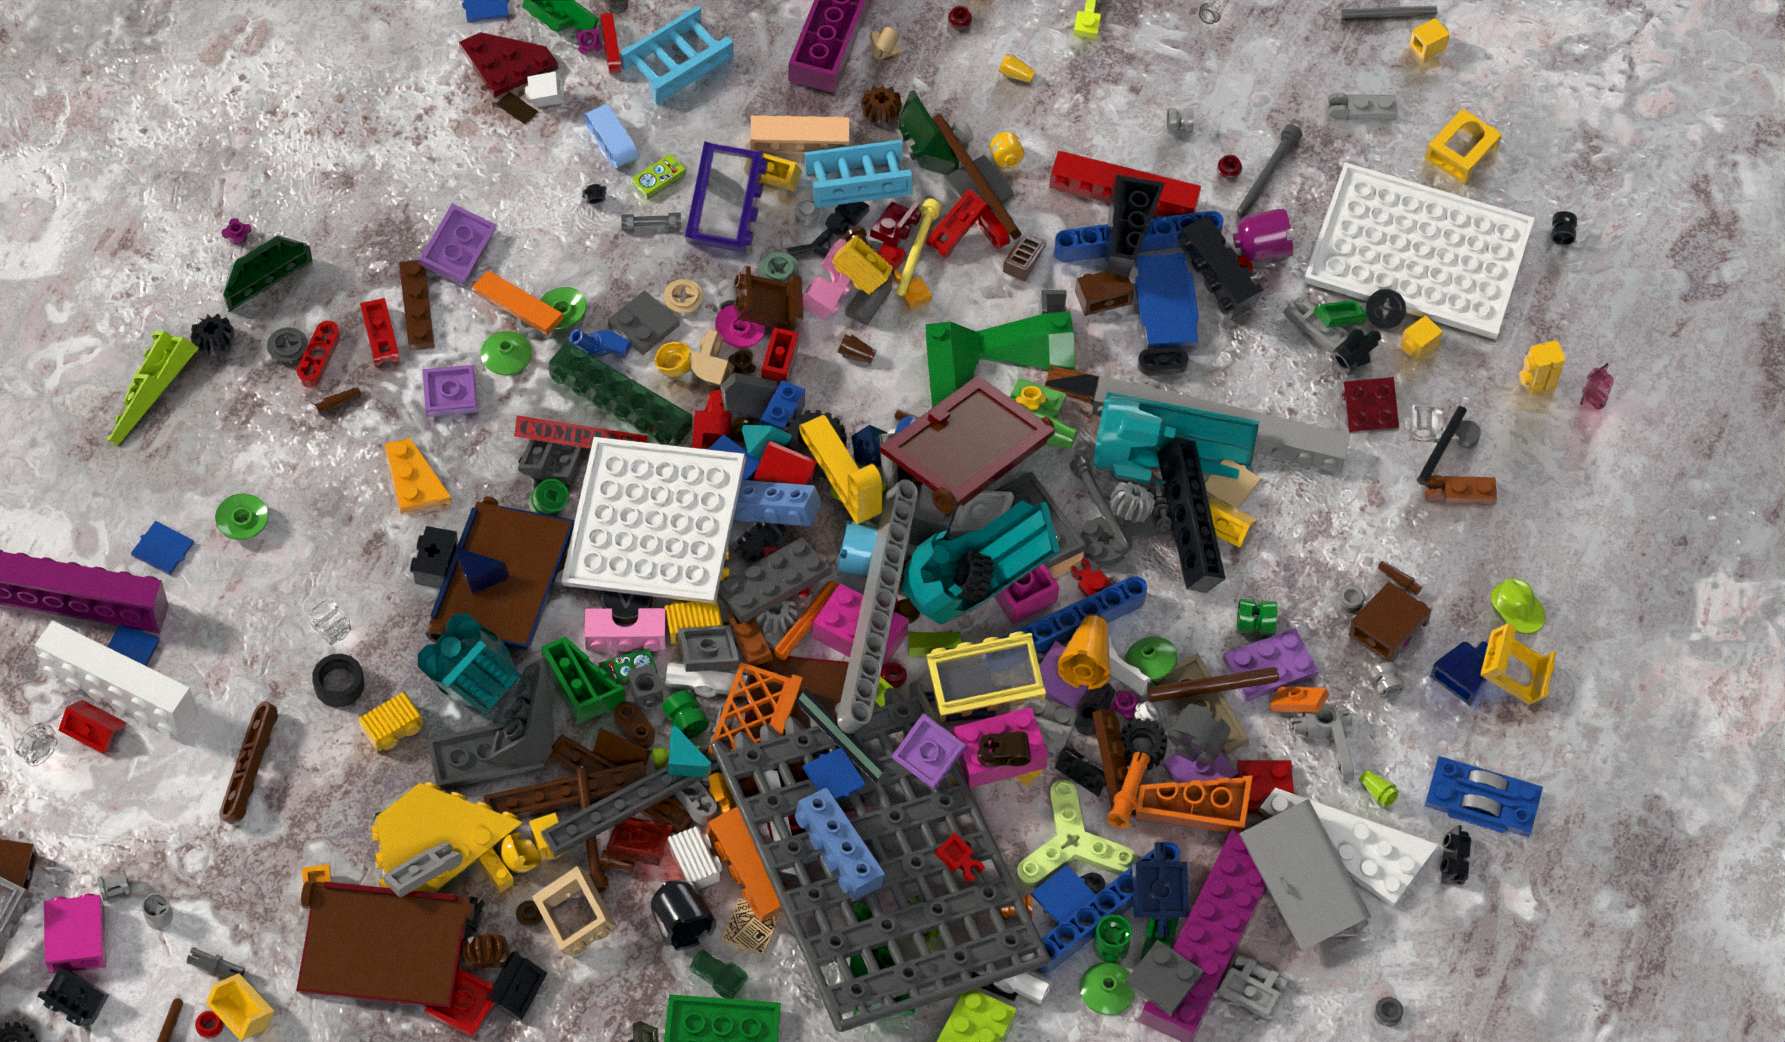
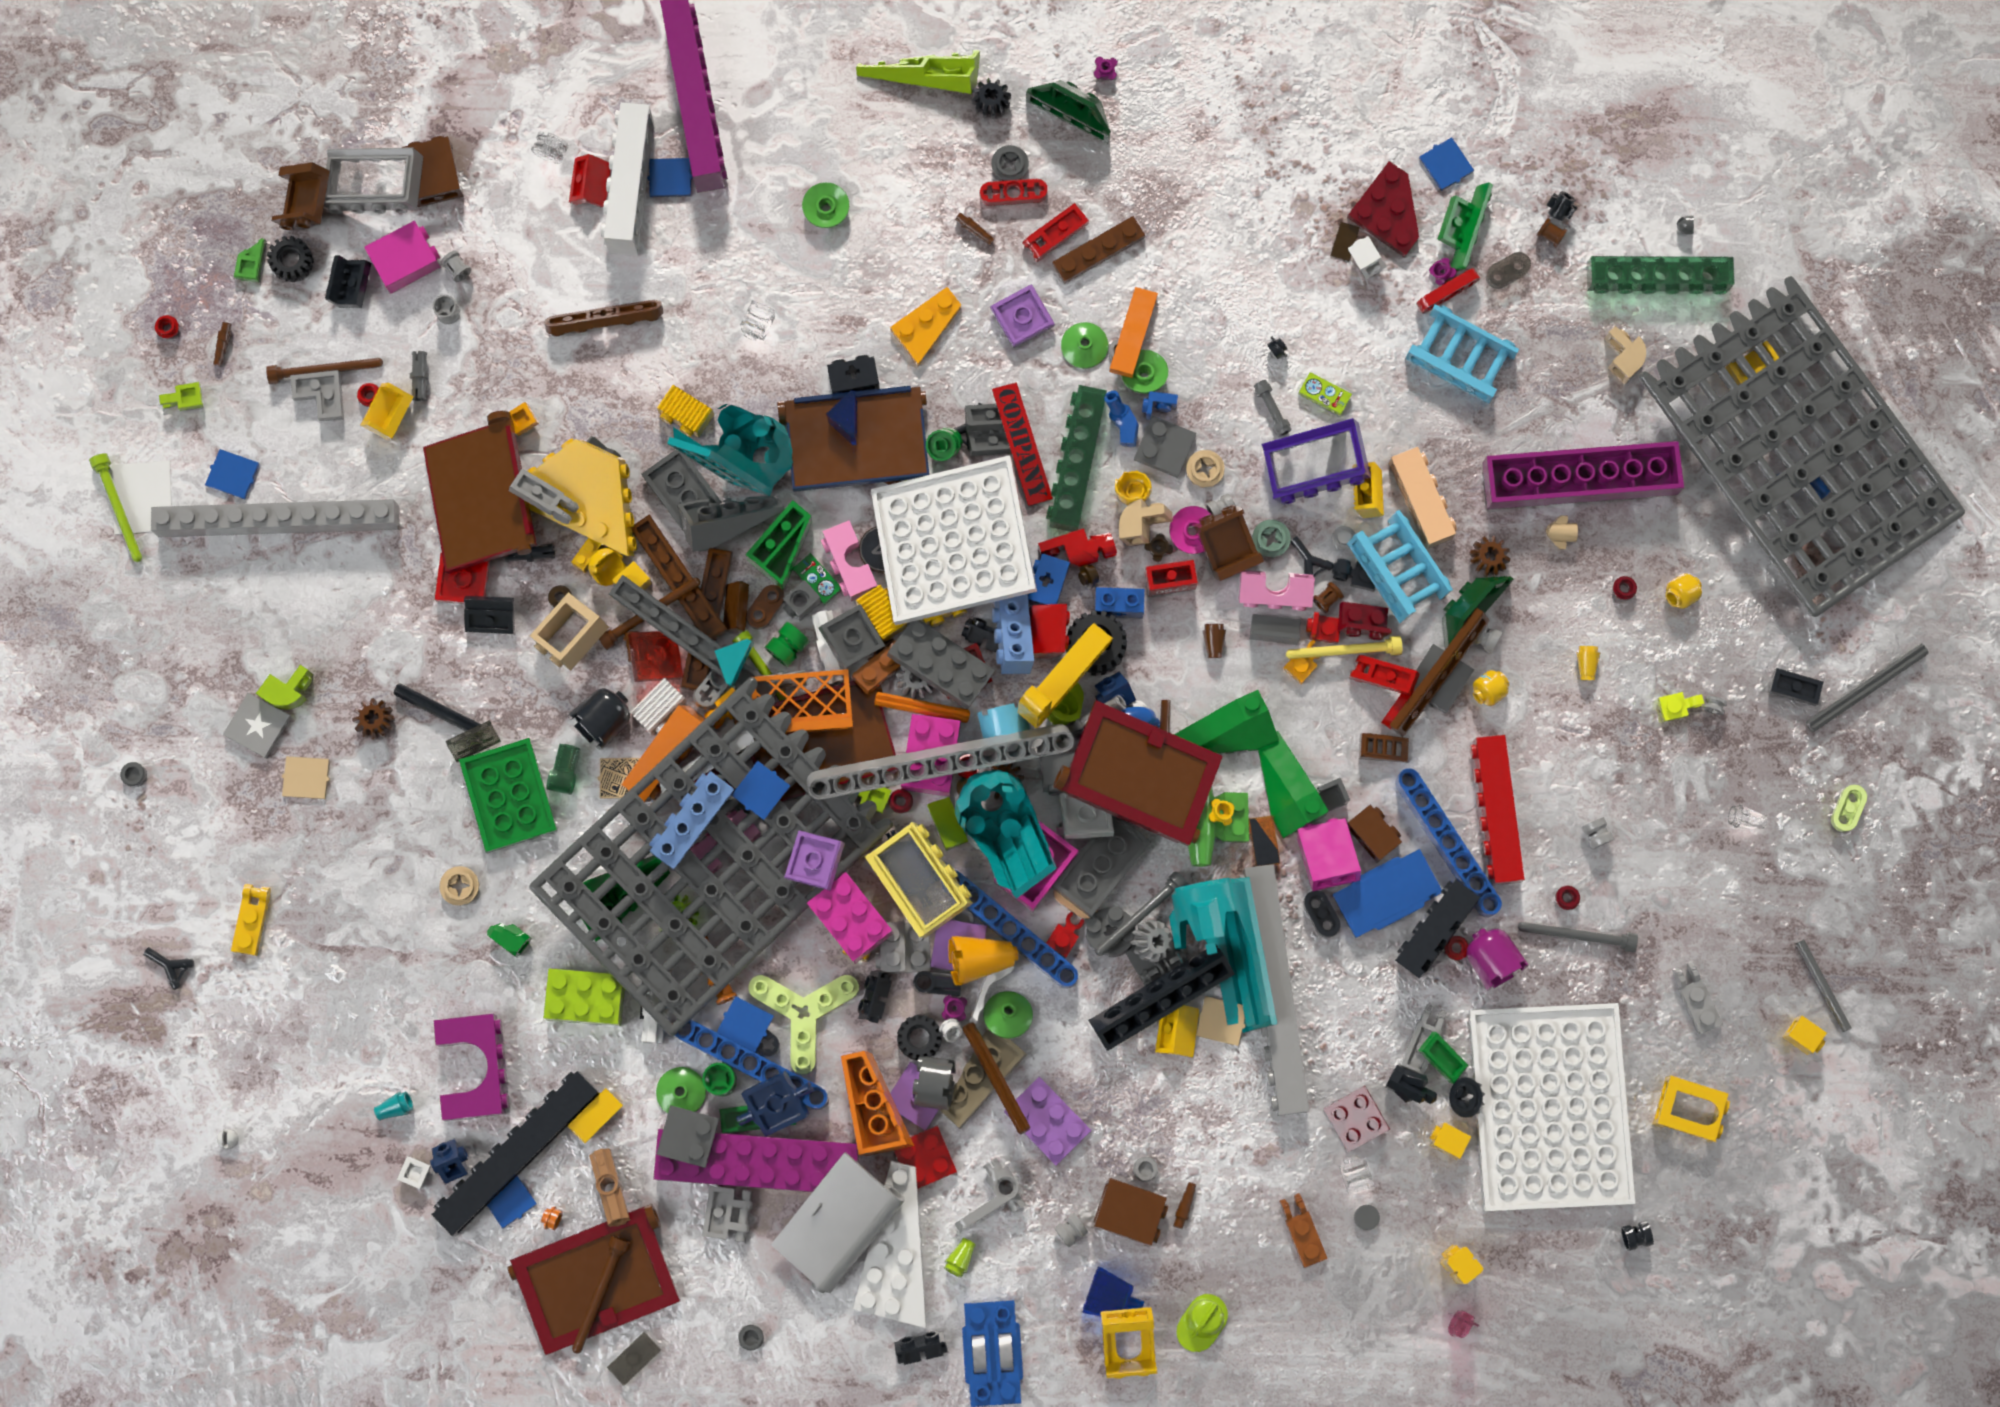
camera: 70 degrees right, 20 degrees up
blue piece [131,521,194,575] -> none
black tyre [312,654,364,707] -> none
medium lavender plate [418,203,497,286] -> none
reddish brown gear [462,933,510,971] -> none
light blue beam [584,104,639,169] -> none
dark grey panel [720,373,778,419] -> none
teal slope [742,425,792,460] -> none
sticker [796,688,885,783] -> none
yellow brick [831,235,893,295] -> none
red plate [934,832,985,883] -> none
black tyre [953,551,994,602] -> none
dark brown piece [977,731,1031,768] -> none
reddish brown plate [1092,710,1136,818] -> none
black wedge [1104,175,1165,277] -> none
orange pin [1107,752,1150,829] -> none
green wheel [1237,599,1277,635] -> none
orange plate [1269,687,1329,712] -> none
black bar [1417,406,1467,485] -> none
none -> blue bracket [1142,391,1178,420]
none -> dark pink brick [1297,818,1361,891]

